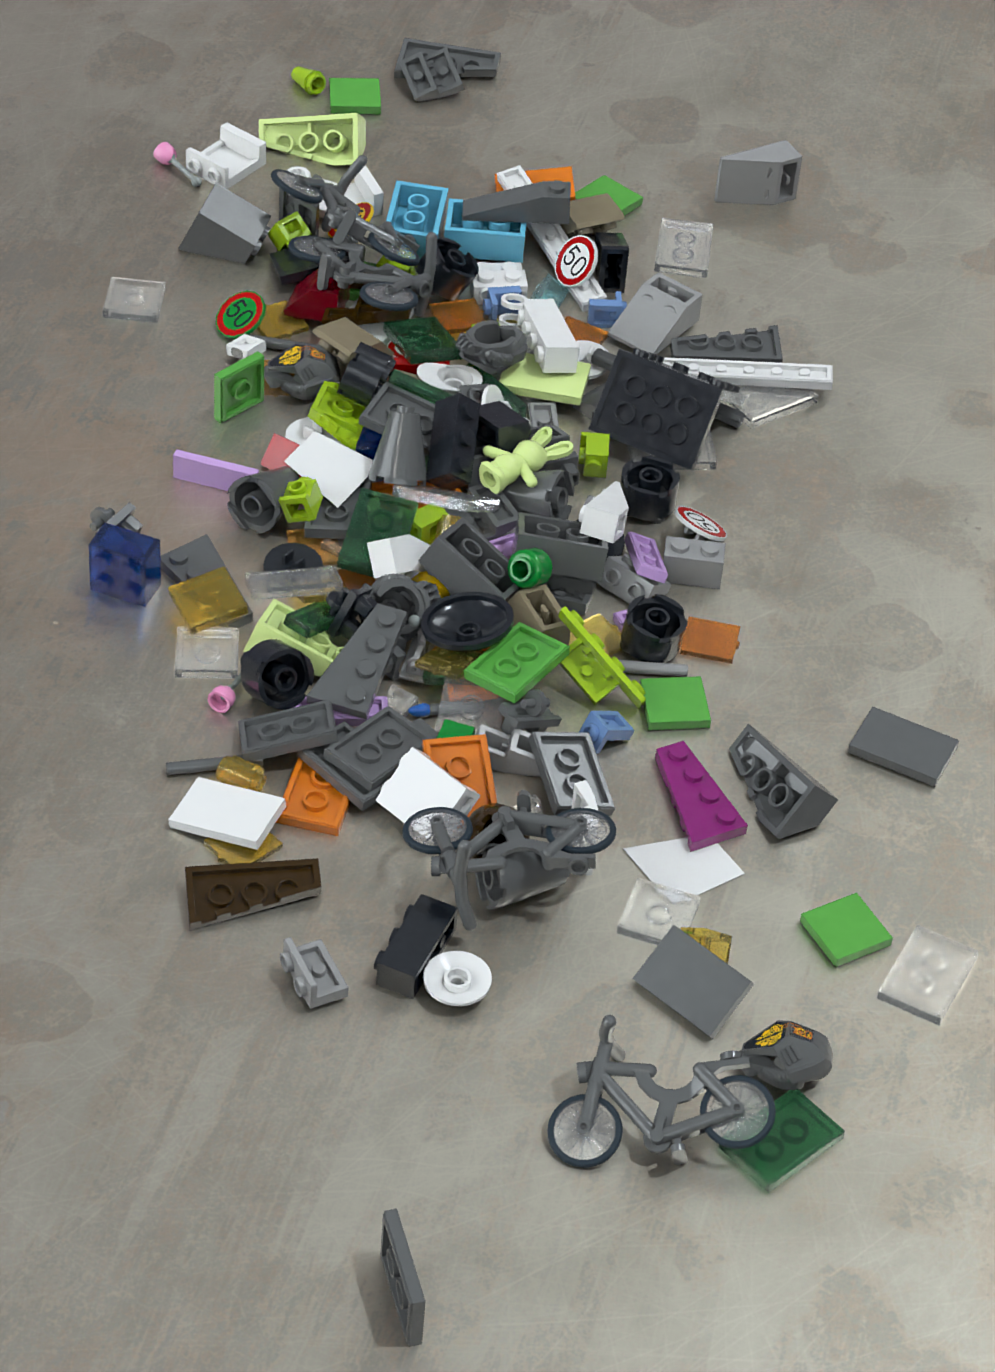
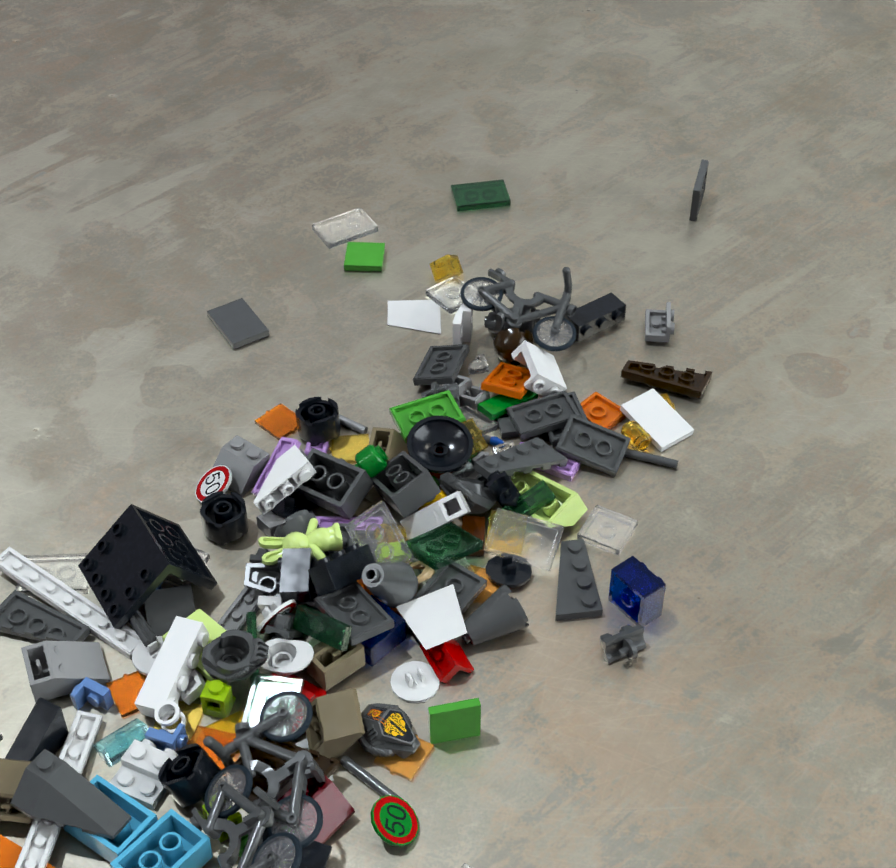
camera: 145 degrees left, 0 degrees up
clear yellow tile [168,566,249,635] -> none
lavender tile [173,449,259,491] -> none
bright pink hinge [207,674,241,713] -> none
white plate [226,334,266,360] -> none
black brick [240,639,314,710] -> none
clear yellow piece [256,300,309,339] -> none
lime brick [278,477,323,523] -> none
lime wing [308,381,366,451] -> none
black brick [337,342,397,407] -> none
white dish [423,951,492,1006] -> none
piece [547,1015,776,1168] -> none
piece [555,235,598,288] -> none
lime bracket [558,606,646,709] -> none
lime brick [578,432,610,478] -> none
medium blue bracket [579,711,635,754] -> none
dark grey tile [632,925,754,1039] -> none
bright green tile [640,676,711,730] -> none
magenta wing [655,741,748,852] -> none
dark grey wedge [729,724,838,839] -> none
dark grey helmet [740,1020,833,1090] -> none

